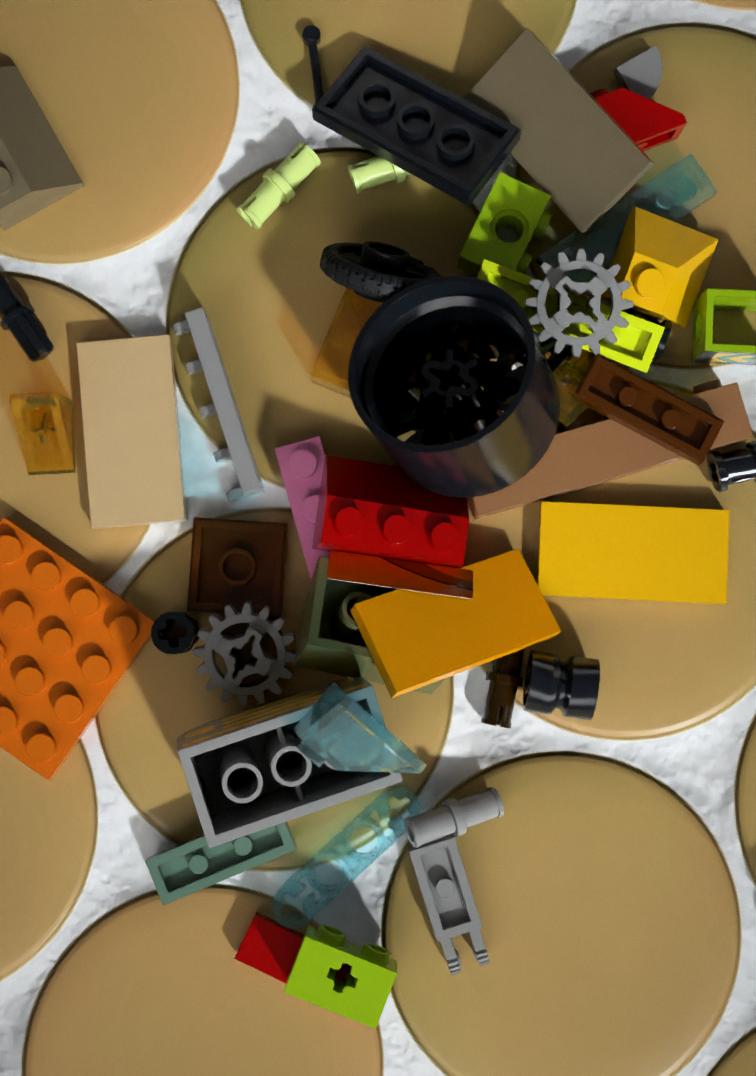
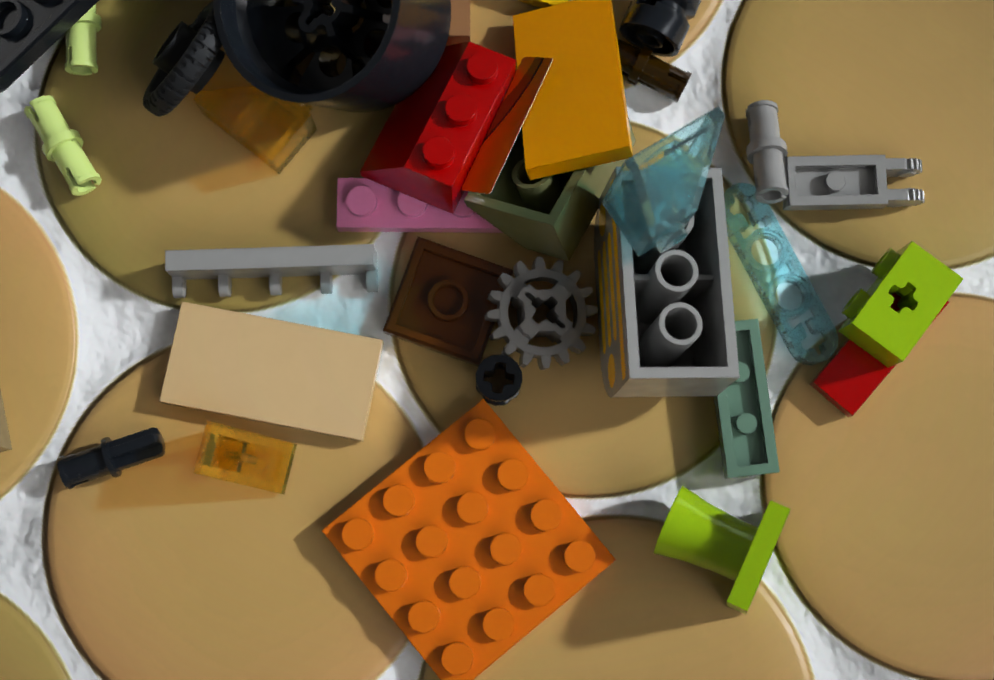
camera: 80 degrees left, 5 degrees down
none -> lime plant [654,486,791,615]

